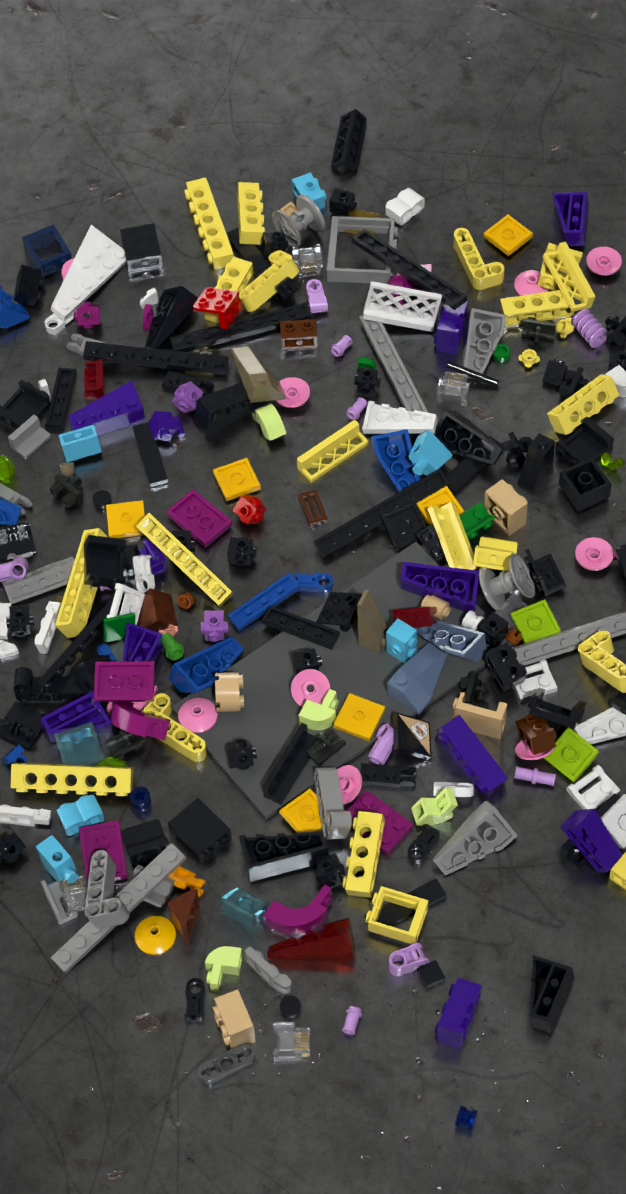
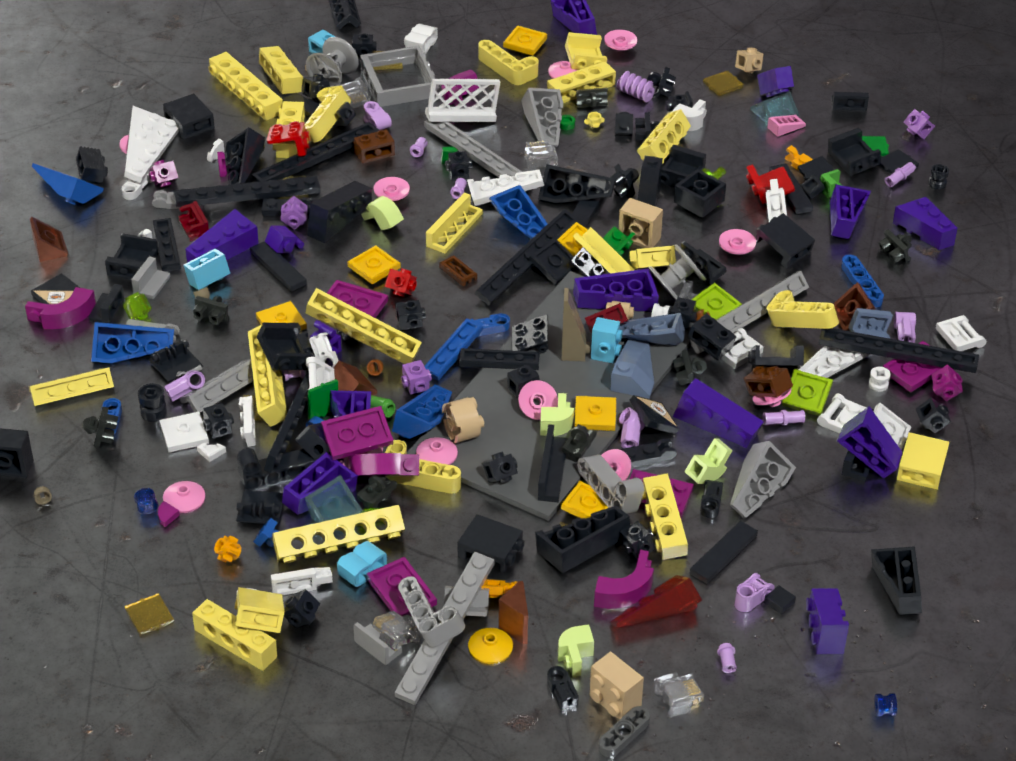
camera: 25 degrees left, 15 degrees down
dark blue window [22,224,72,277] -> none
medium azure torso [36,835,78,884] -> none
black tile [92,490,112,509] -> none
black bracket [121,819,169,867] -> none
clear blue wheel [130,787,151,812] -> none
clear light blue slope [220,887,270,932] -> none
dark tan wedge [231,346,286,403] -> none
light grey hinge [244,946,292,995] -> none
black tile [280,996,301,1018] -> none
black plate [352,229,467,310] -> none
light yellow window [365,886,429,944] -> none
medium azure torso [409,430,452,476] -> none
white piece [433,782,474,797] -> none
dark purple wedge [434,301,468,354] -> none
black bar [446,361,499,387] -> none
tan panel [452,692,507,739] -> none
light yellow fence [543,242,596,312] -> none
light yellow plate [556,317,574,338] -> none

